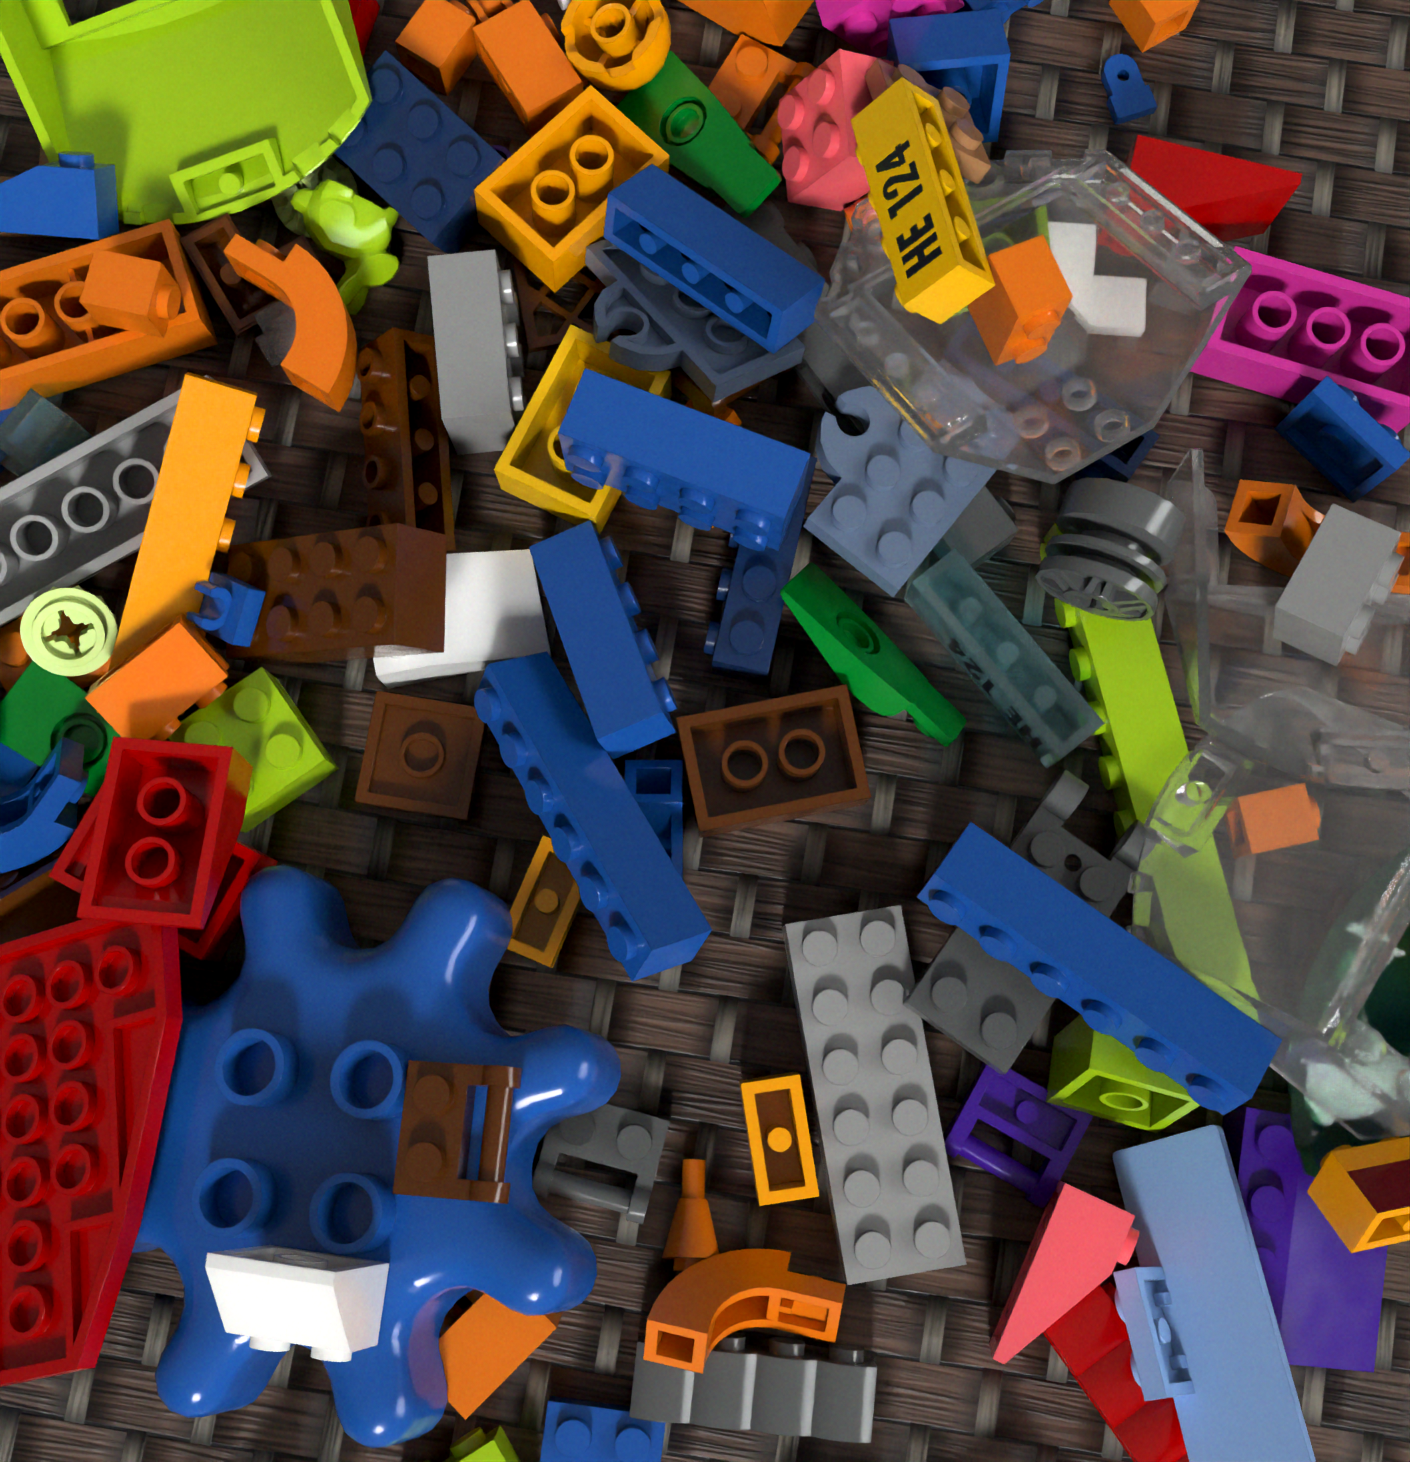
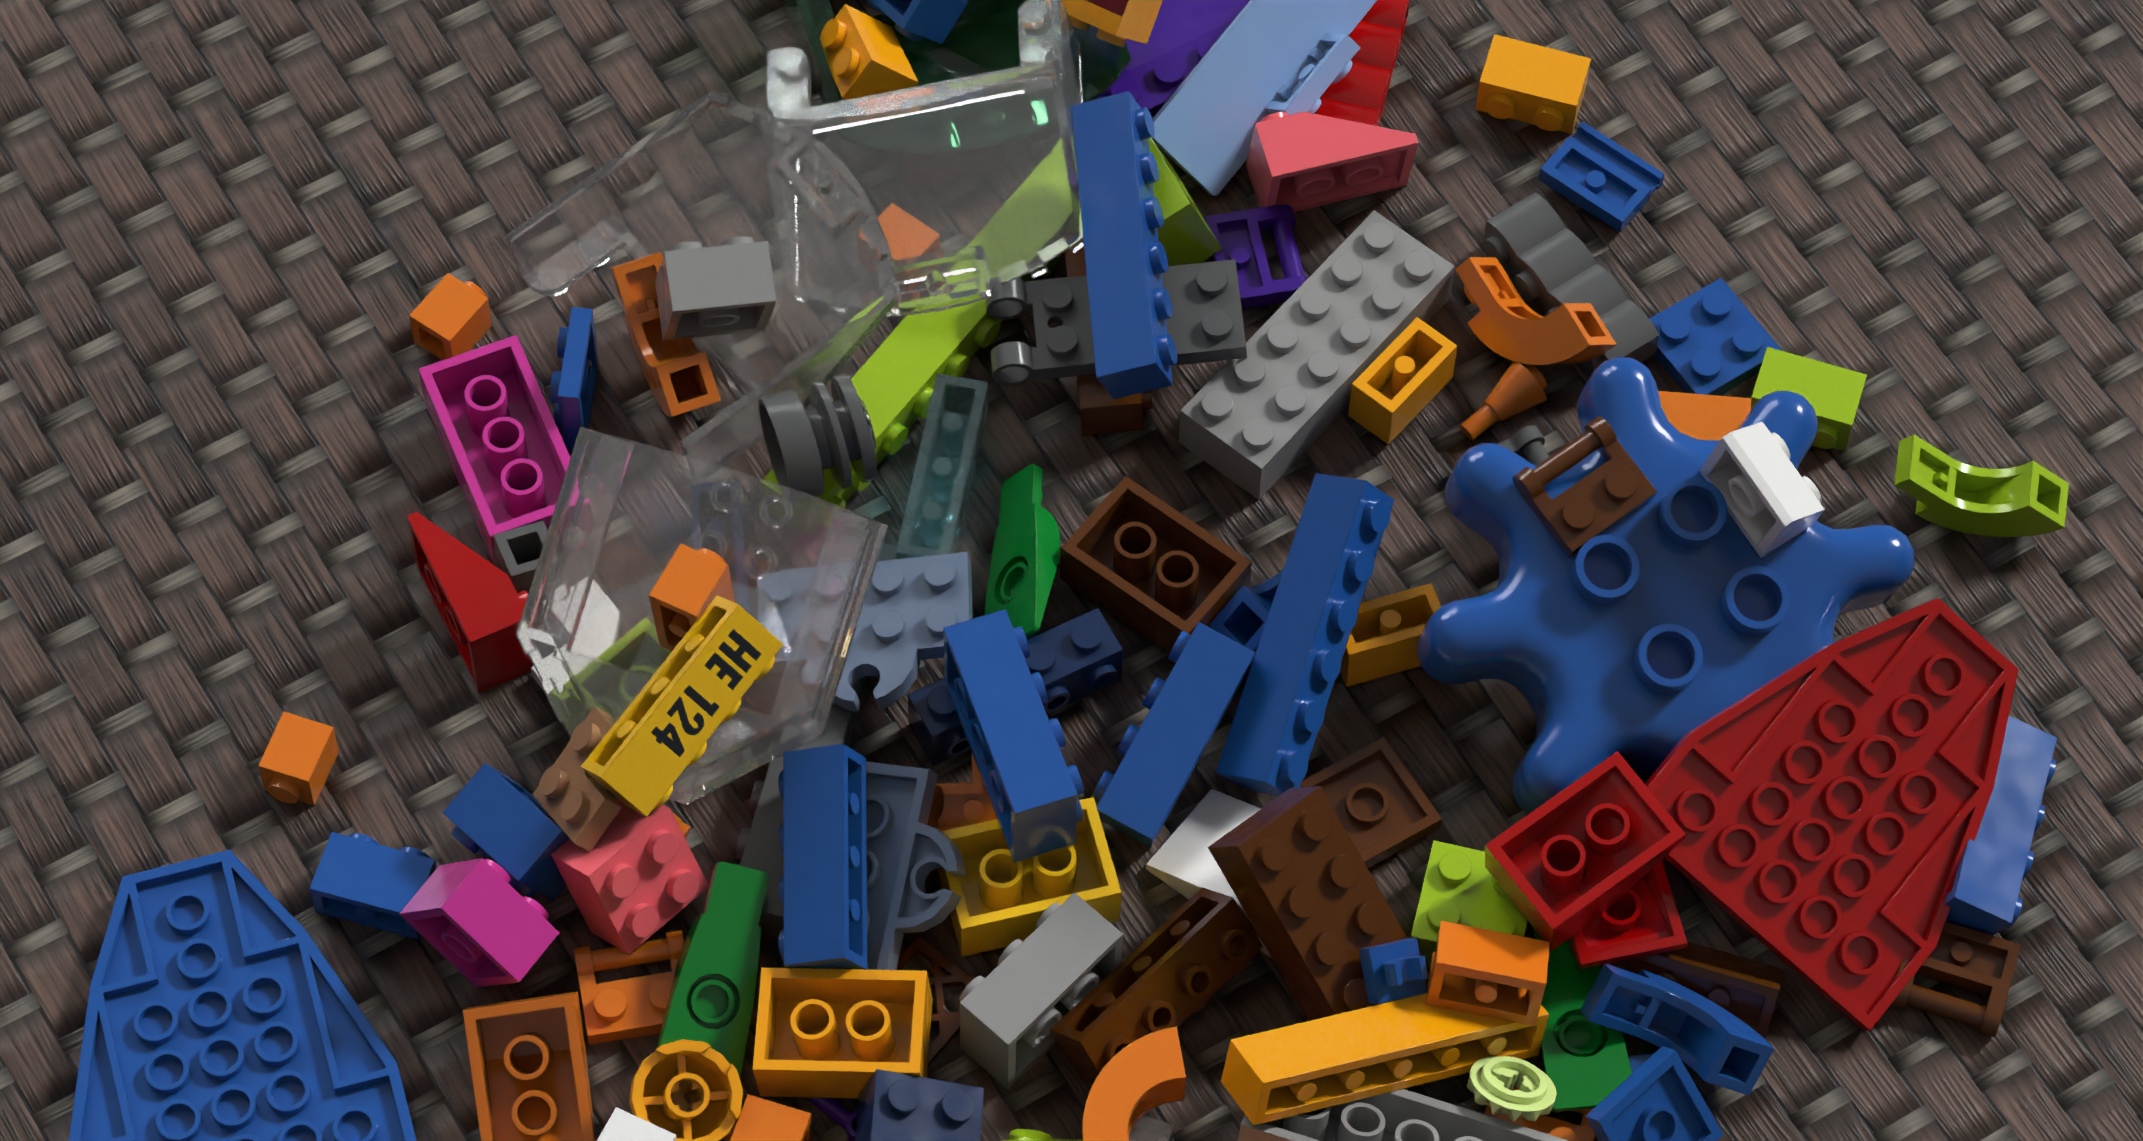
camera: 130 degrees left, 20 degrees down
blue piece [1101,54,1157,125] -> none

